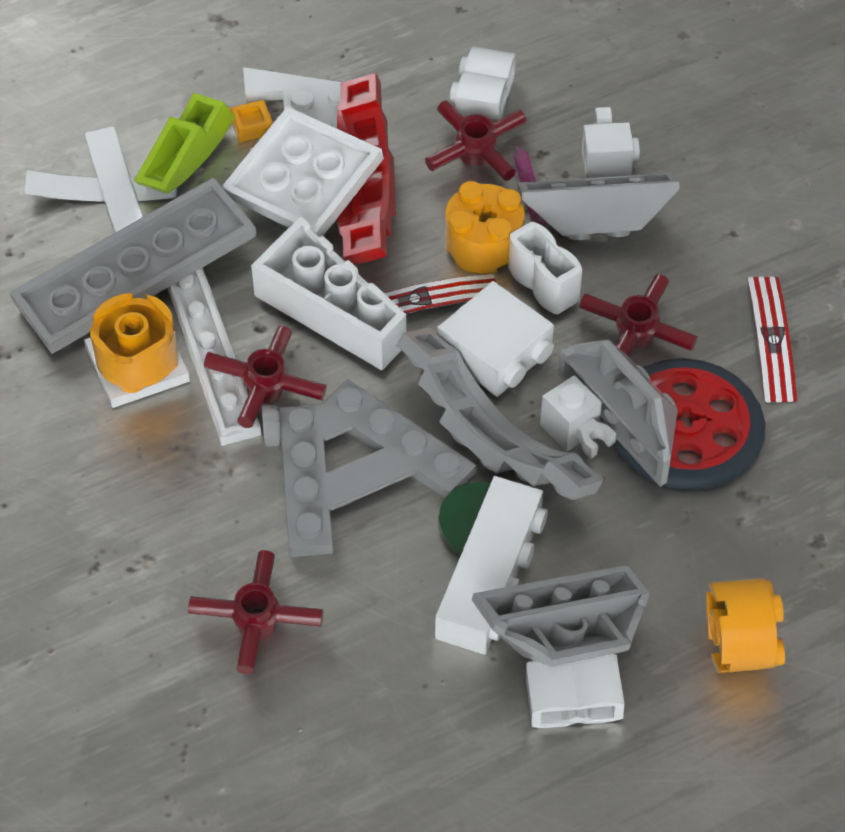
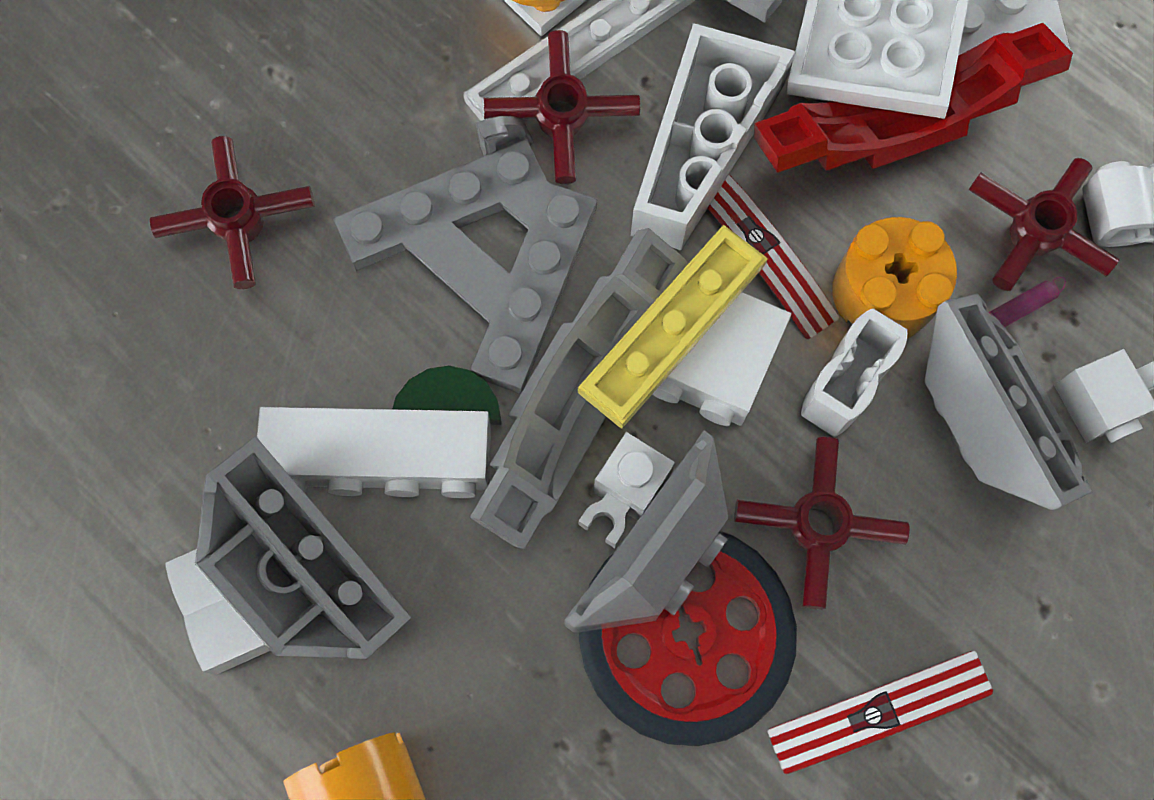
camera: 70 degrees right, 20 degrees up
none -> light yellow tile [578,225,768,429]

